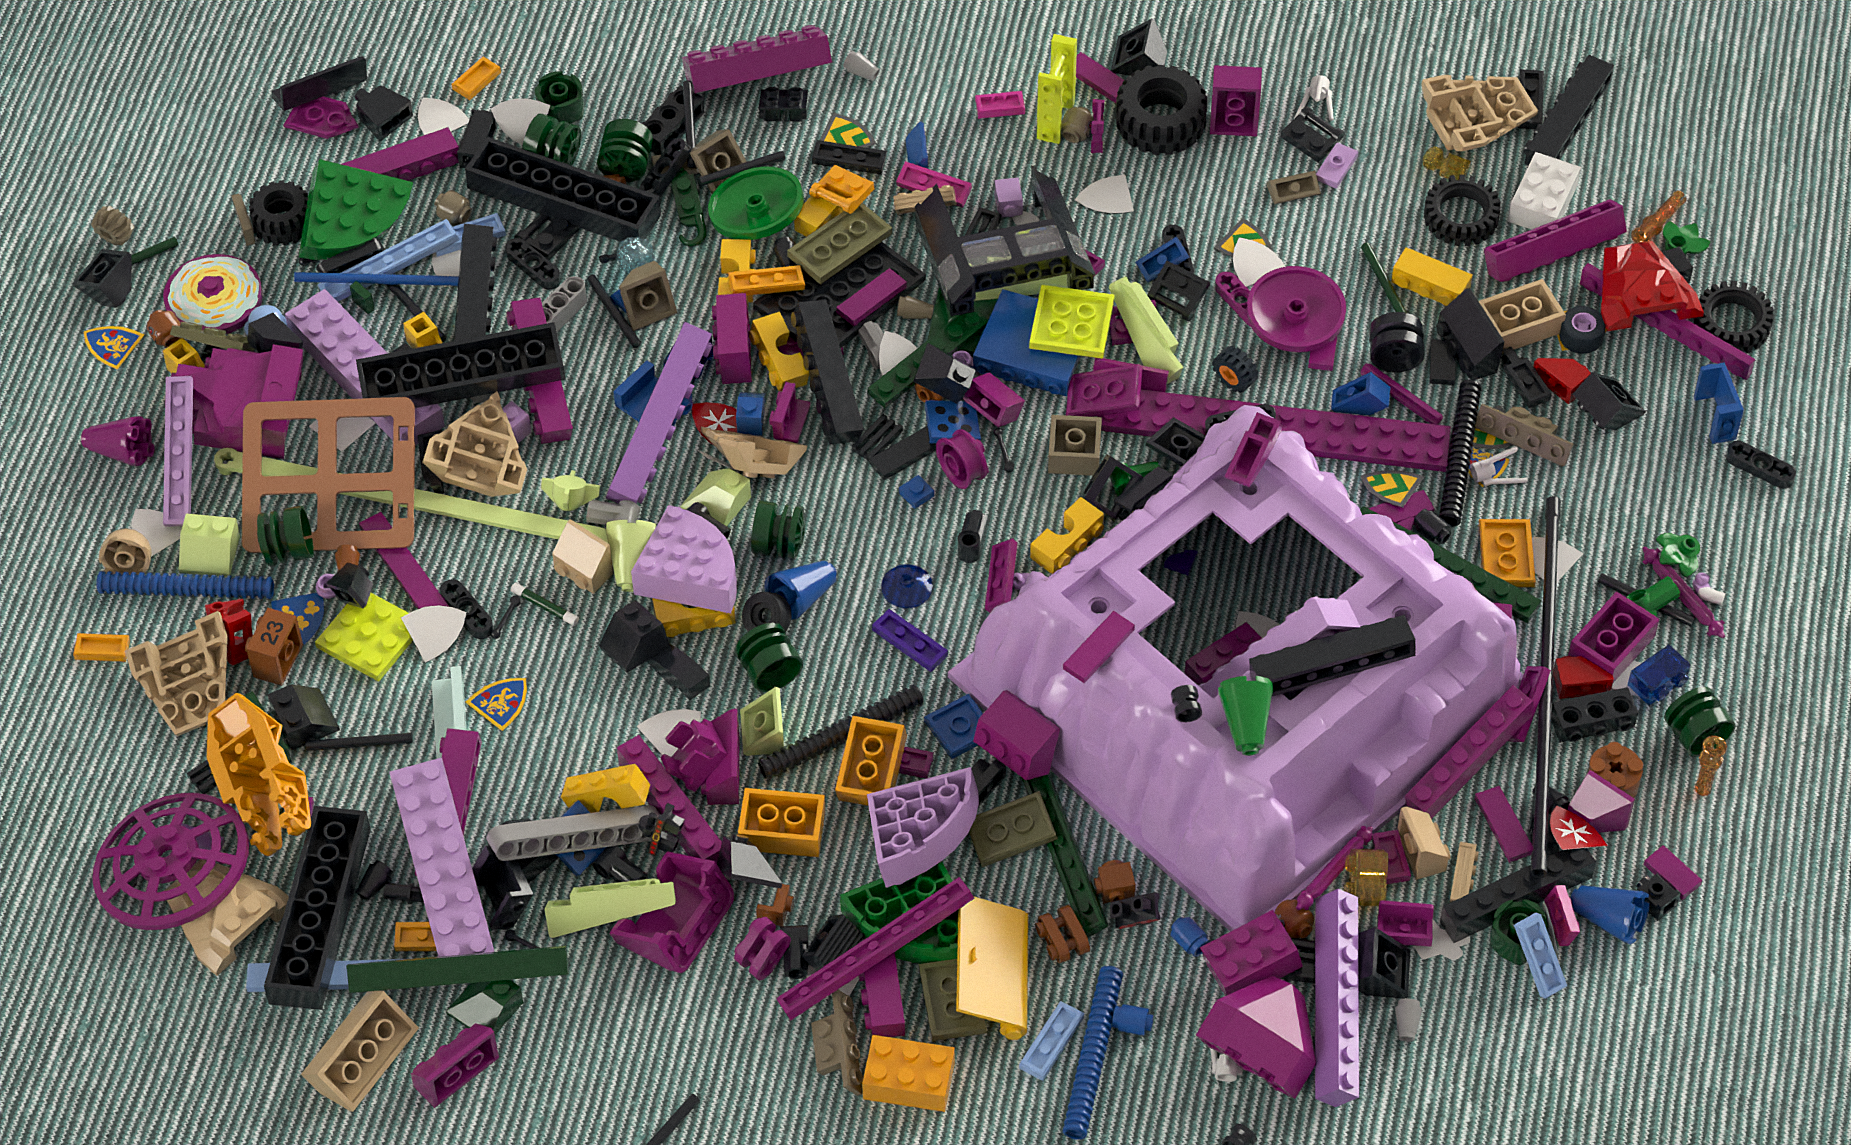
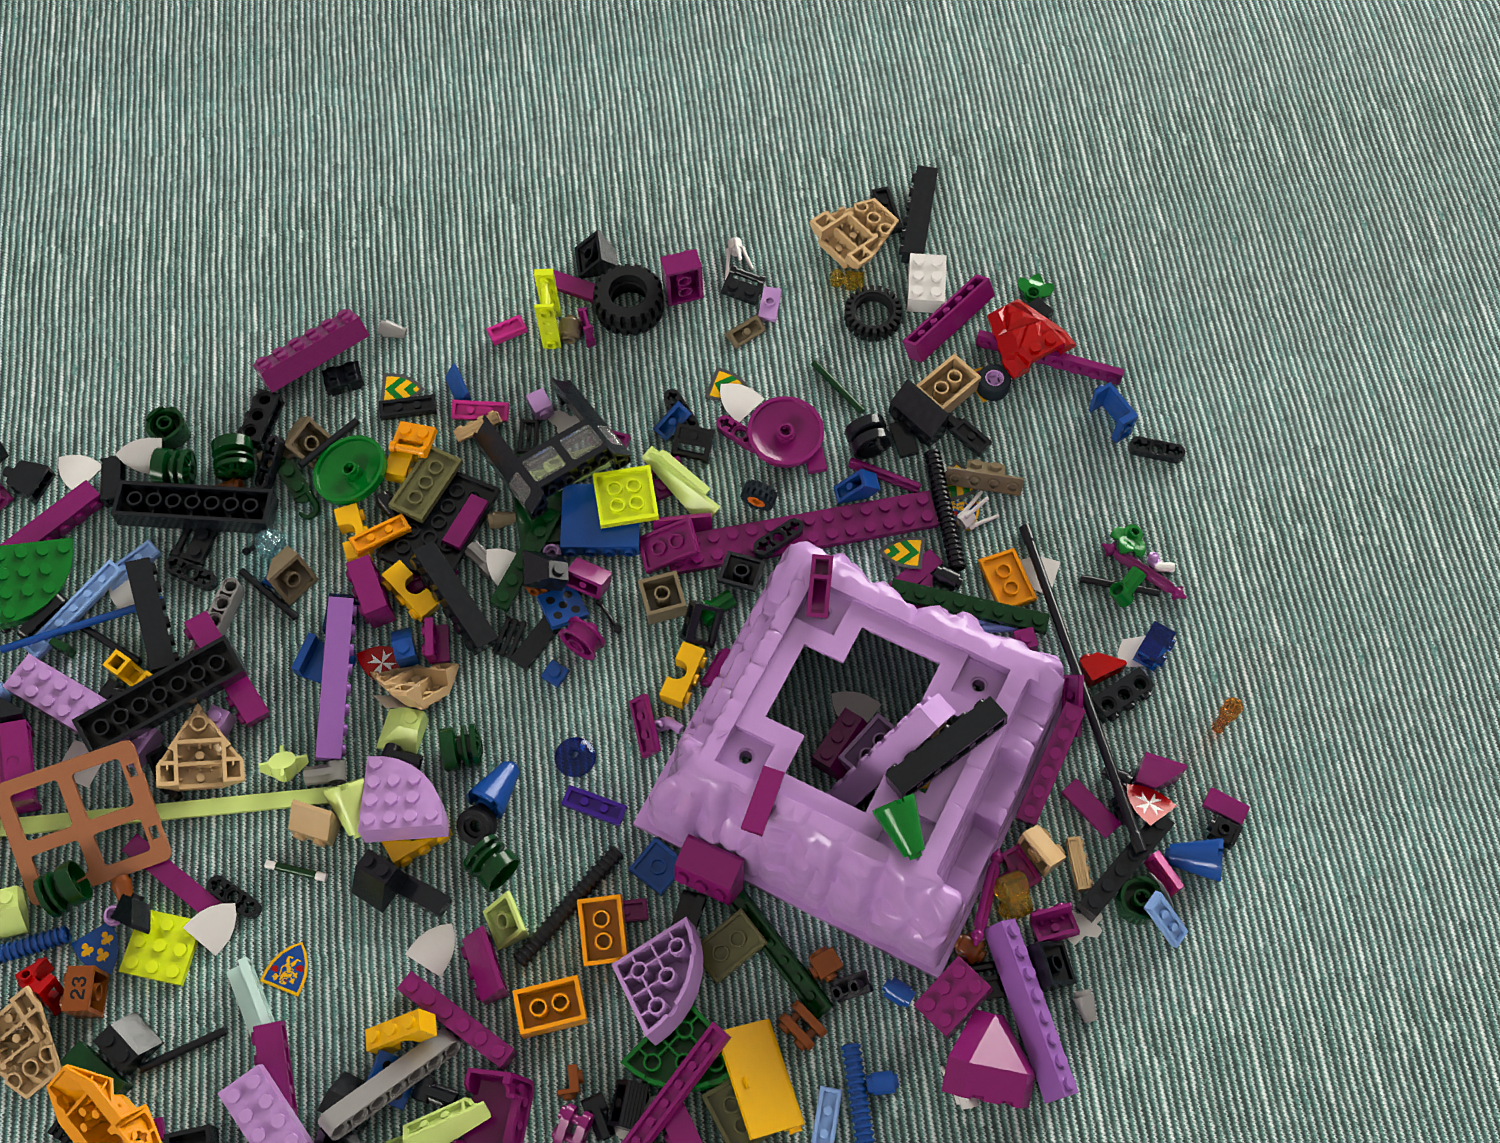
camera: 20 degrees left, 10 degrees up
dark tan head [434,190,472,226] -> none
light orange tile [452,56,501,100] -> none
black hinge [491,596,521,639] -> none
black hips [638,803,685,856] -> none
magenta panel [661,718,727,792] -> none
black bar [683,80,697,168] -> none
slope [717,834,783,889] -> none
black piece [958,510,988,563] -> none
white sticker [1075,175,1134,213] -> none
black window [1114,466,1174,521] -> none
black wheel [1171,685,1202,723] -> none
yellow brick [1391,247,1473,306] -> none
red slope [1533,358,1591,404] -> none
magenta brick [1568,591,1659,683] -> none
black slope [1573,372,1646,431] -> none
dark orange brick [1587,742,1643,798] -> none
clear orange pin [1631,190,1687,243] -> none
dark green wheel [1664,686,1736,757] -> none
black tyre [1694,281,1774,353] -> none

